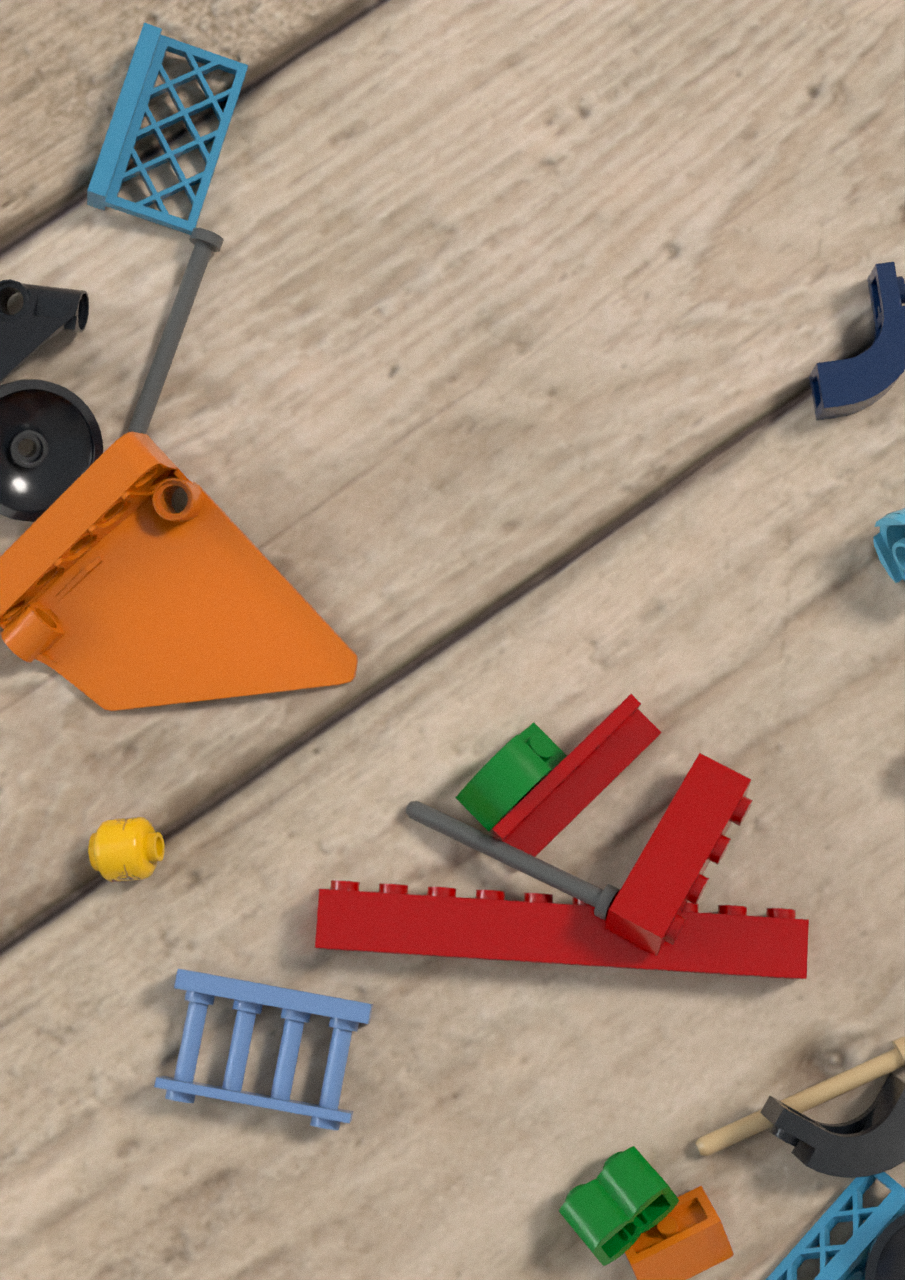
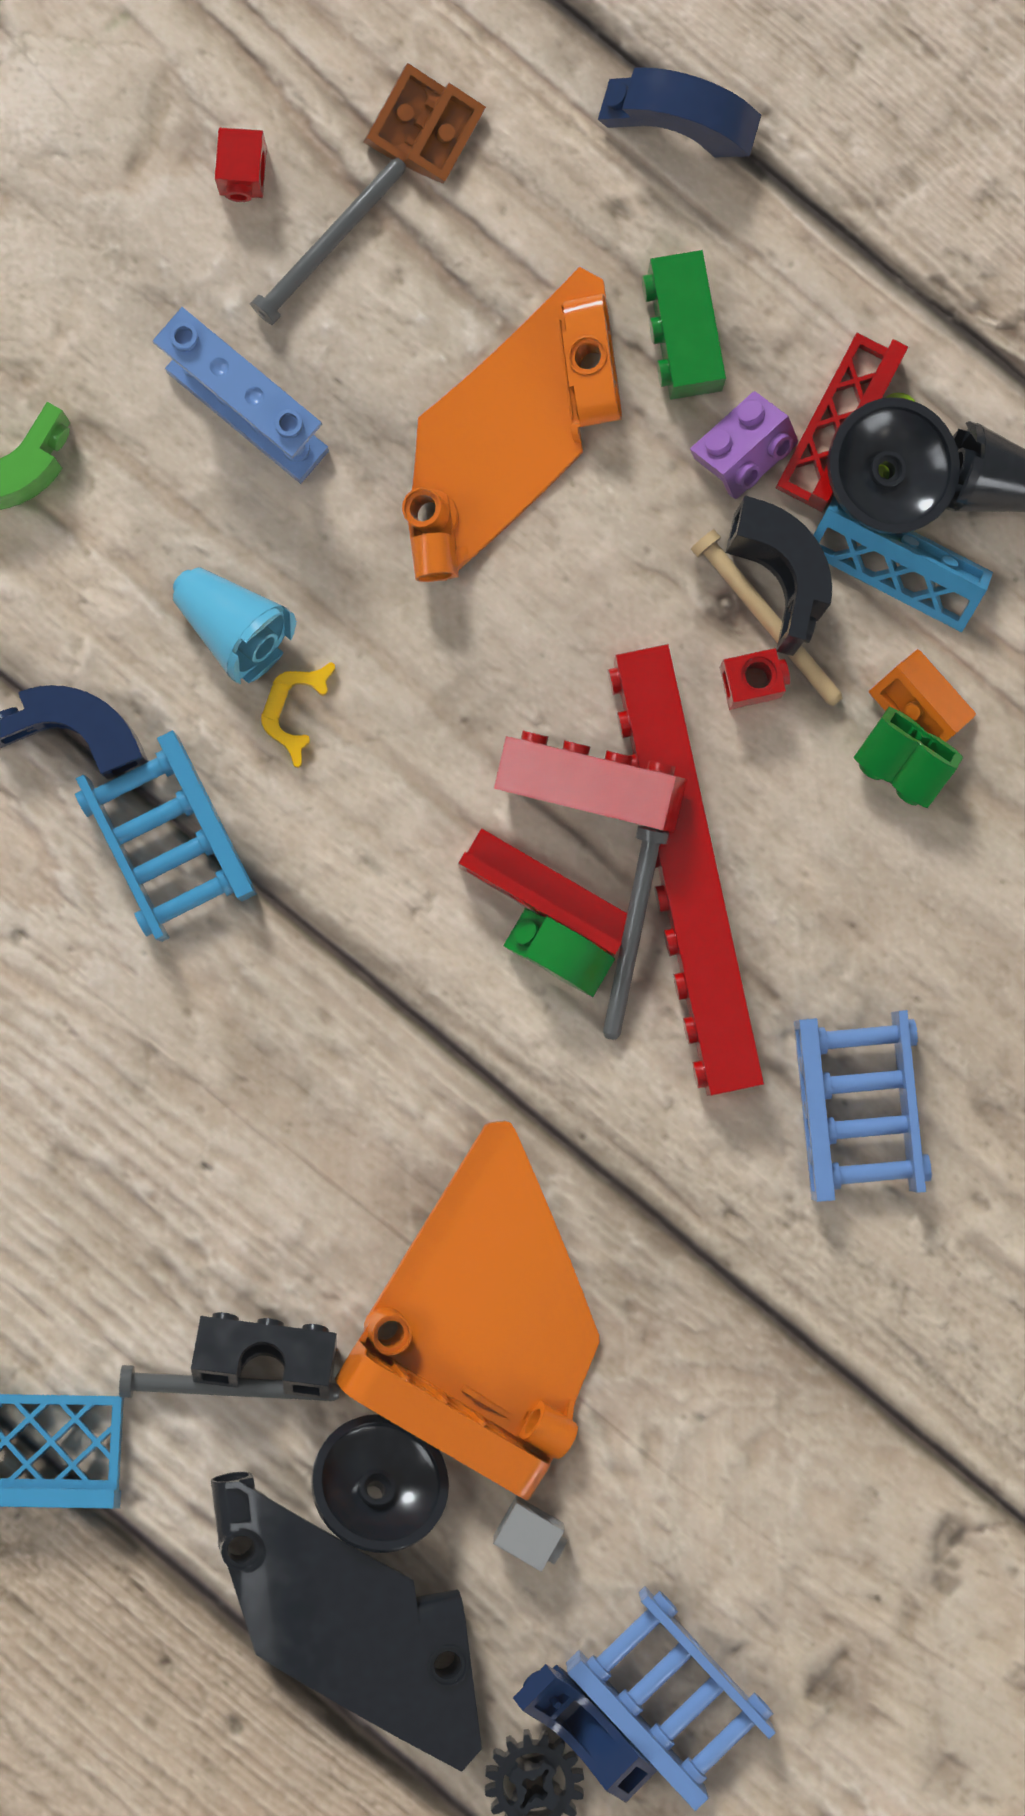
camera: 110 degrees left, 5 degrees up
yellow head [88,817,165,882] -> none
none -> dark azure fence [75,730,257,942]
none -> black arch [191,1312,337,1399]
none -> yellow helmet [261,662,335,768]
none -> red brick [719,648,790,710]

